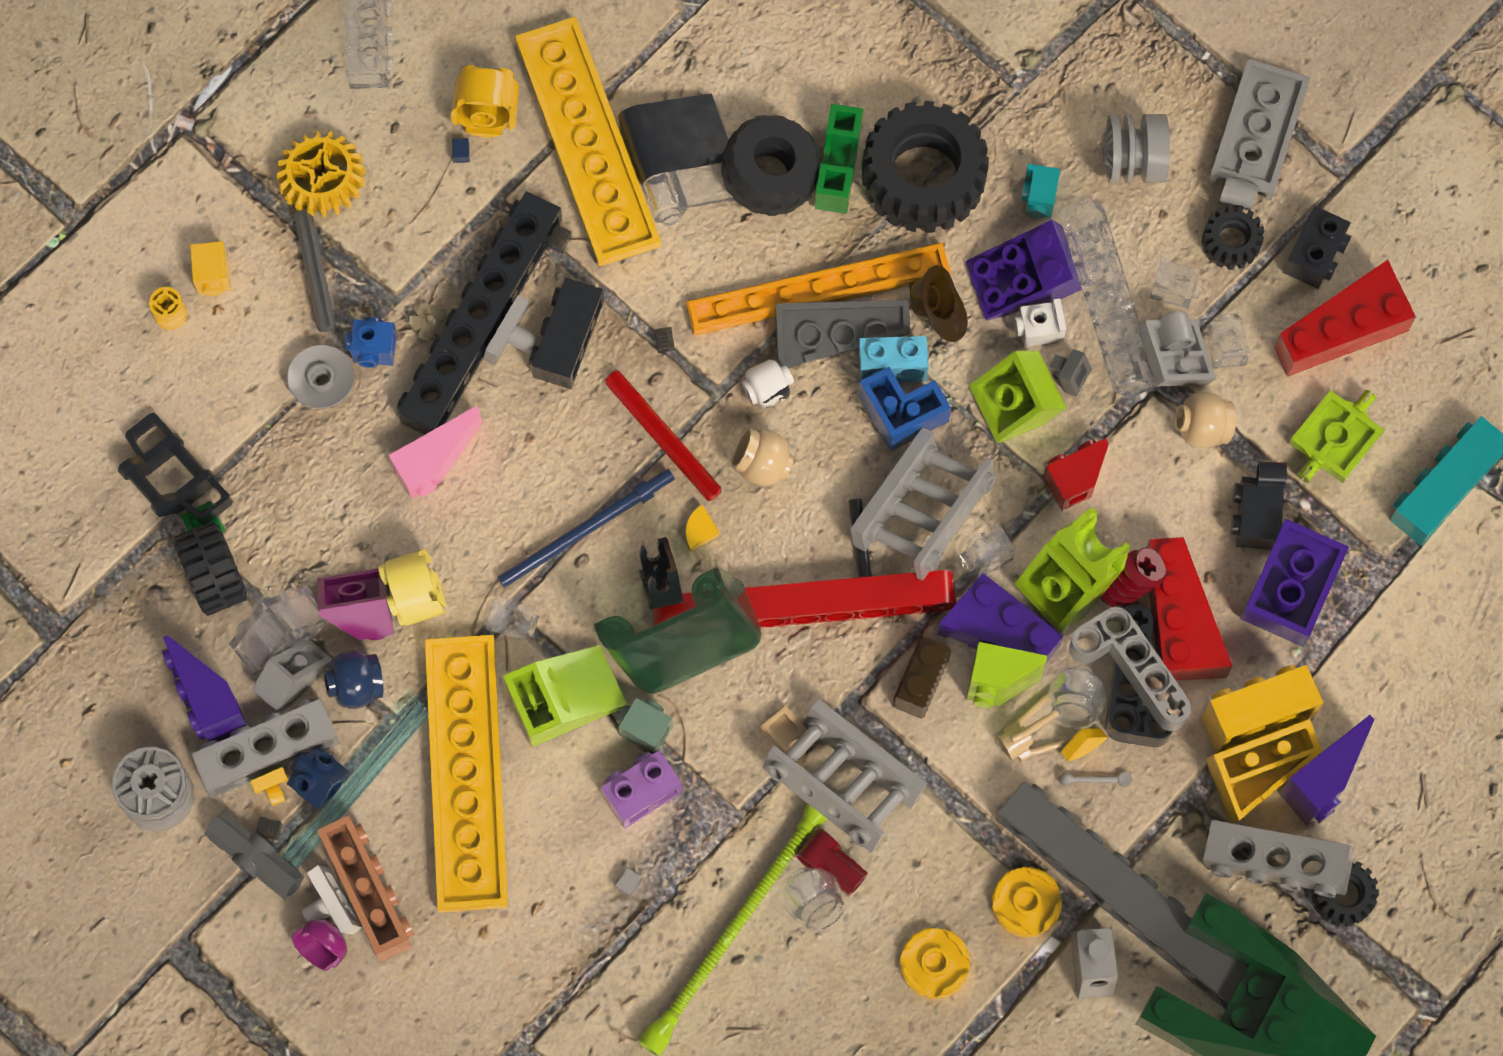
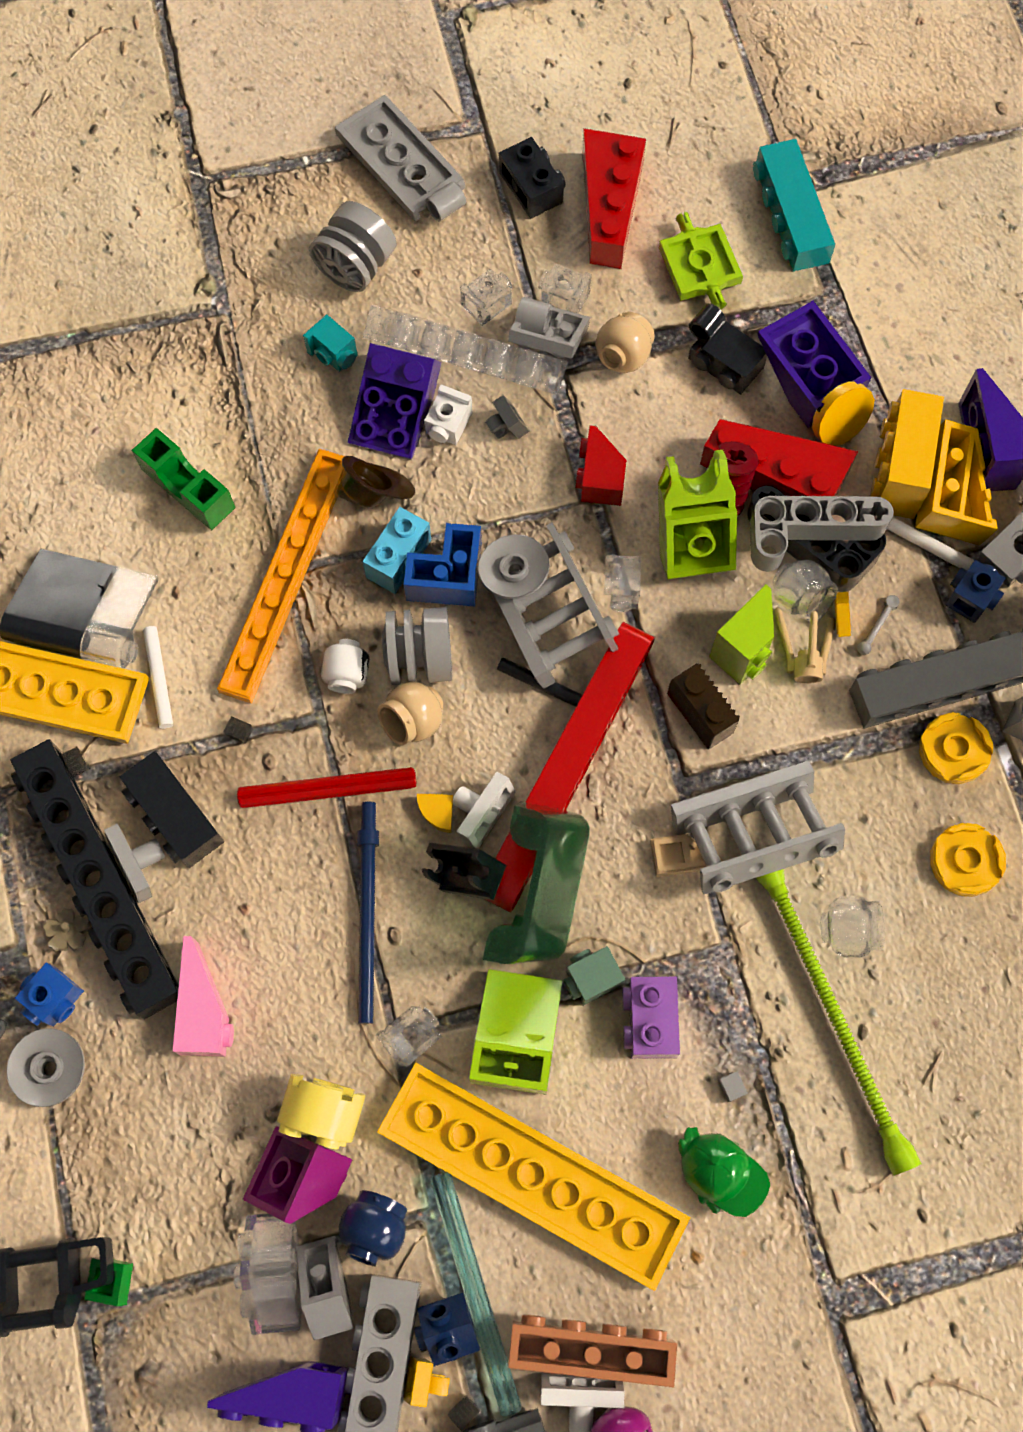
camera: 55 degrees left, 0 degrees up
black tyre [174,521,247,616] -> none
black tyre [721,115,821,216] -> none
dark grey wing [775,299,910,369] -> none
dark red piece [795,828,868,897] -> none
black tyre [862,101,989,233] -> none
dark purple wedge [937,573,1064,665] -> none
lime slope [969,351,1067,443] -> none
black tyre [1202,205,1264,270] -> none
none -> white bar [143,626,173,729]
none -> light grey wheel [382,607,452,685]
none -> white tile [453,772,516,849]
none -> light grey dish [479,534,550,599]
none -> green hair [678,1127,770,1217]
none -> yellow tile [812,381,875,446]
none -> white bar [887,517,974,571]
none -> dark blue brick [945,560,1006,623]

